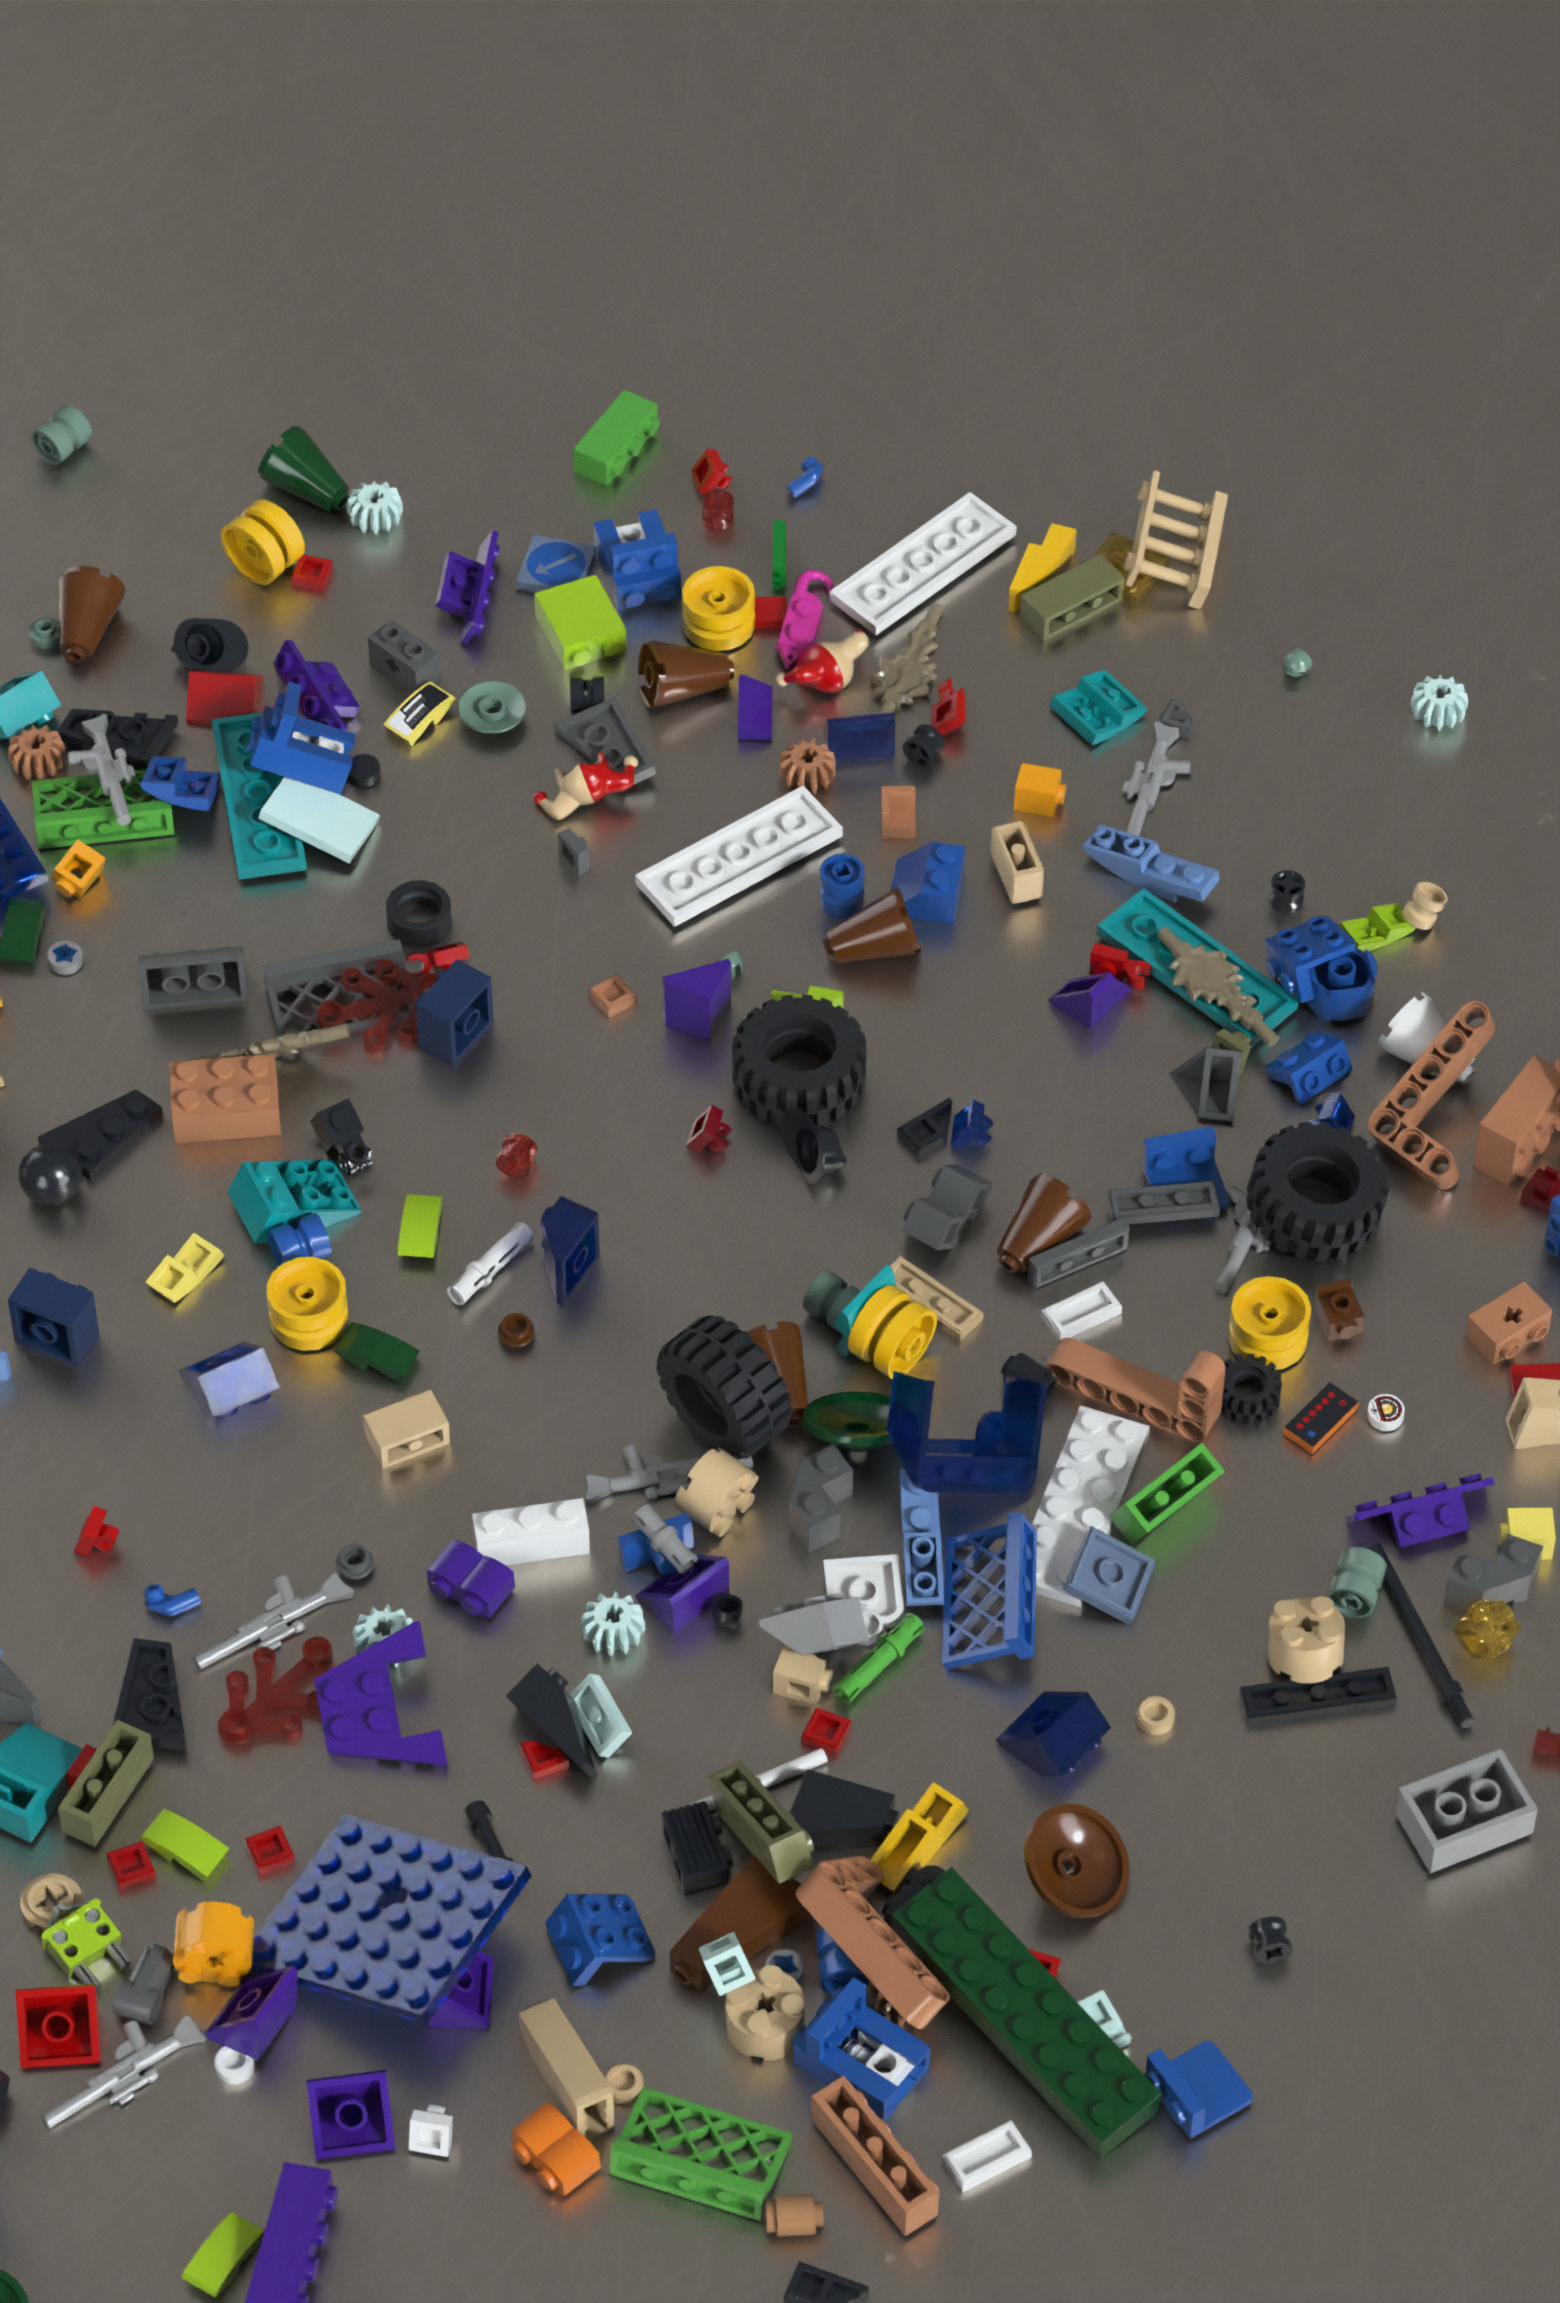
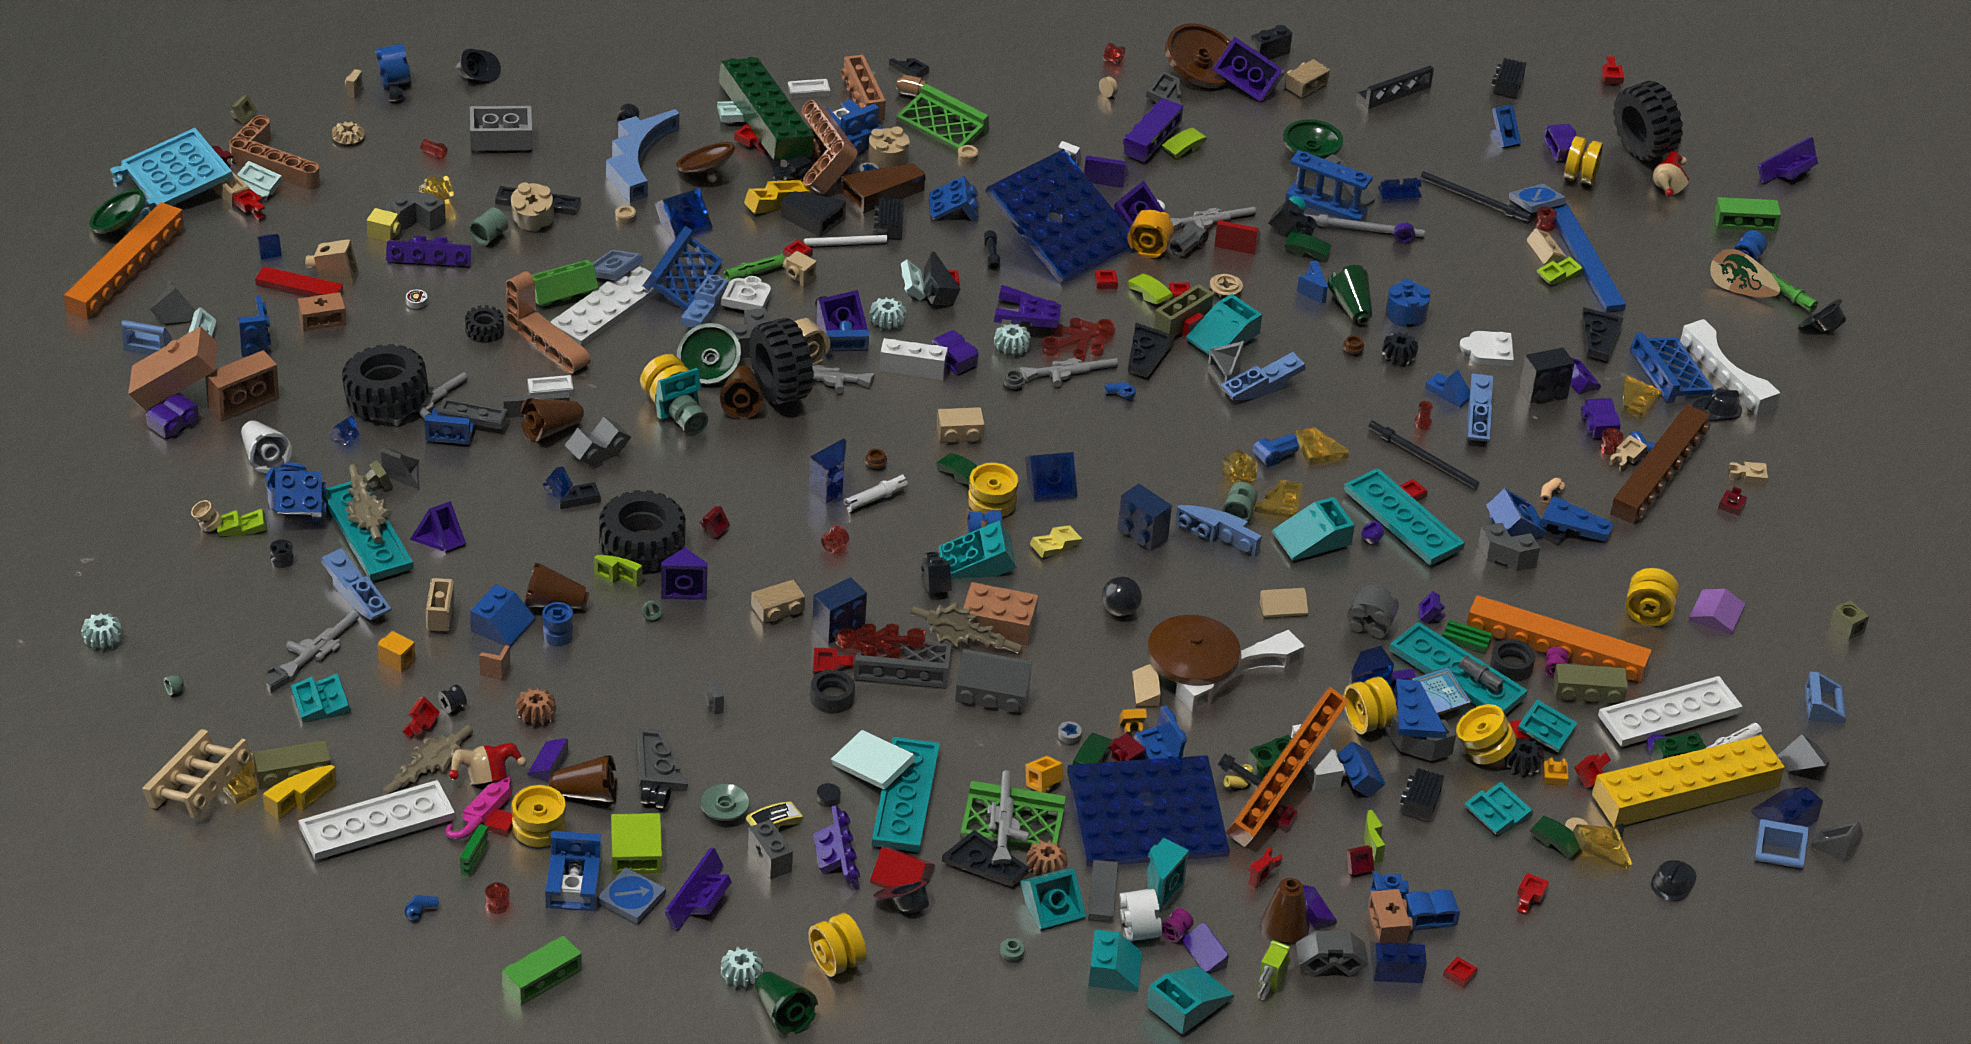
camera: 165 degrees left, 10 degrees down
black wing [38,1089,163,1180] -> none
lime piece [41,1898,132,1988] -> none
reddish brown cone [59,566,126,662] -> none
red tile [73,1505,119,1558] -> none
blue slope [141,756,220,811] -> none
blue brick [247,681,356,794] -> none
red tile [291,555,333,591] -> none
lime slope [398,1194,442,1258] -> none
orange brick [511,2102,601,2196] -> none
tan slope [518,1998,615,2142] -> none
piece [533,751,638,821] -> none
nougat tile [588,974,637,1019] -> none
light grey pin [632,1504,698,1574] -> none
white plate [635,786,843,927] -> none
red tile [691,448,733,496] -> none
light aqua brick [698,1932,756,1996] -> none
olive brick [707,1760,814,1884] -> none
light grey slope [758,1592,869,1656] -> none
black piece [781,1108,847,1185] -> none
clear blue tile [823,712,895,761] -> none
clear blue windscreen [887,1371,1047,1494] -> none
tan tile [890,1256,984,1342] -> none
black brick [1001,1352,1058,1403] -> none
red plate [1089,943,1151,990] -> none
blue bracket [1144,2041,1253,2139] -> none
yellow wheel [1228,1276,1312,1370] -> none
blue bracket [1265,1032,1352,1103] -> none
black tile [1283,1382,1359,1454] -> none
reddish brown brick [1313,1278,1365,1342] -> none
nougat beam [1368,1001,1495,1190] -> none
black bar [1368,1543,1475,1728] -> none
none -> medium blue arch [606,109,680,203]
none -> tan brick [751,579,805,624]

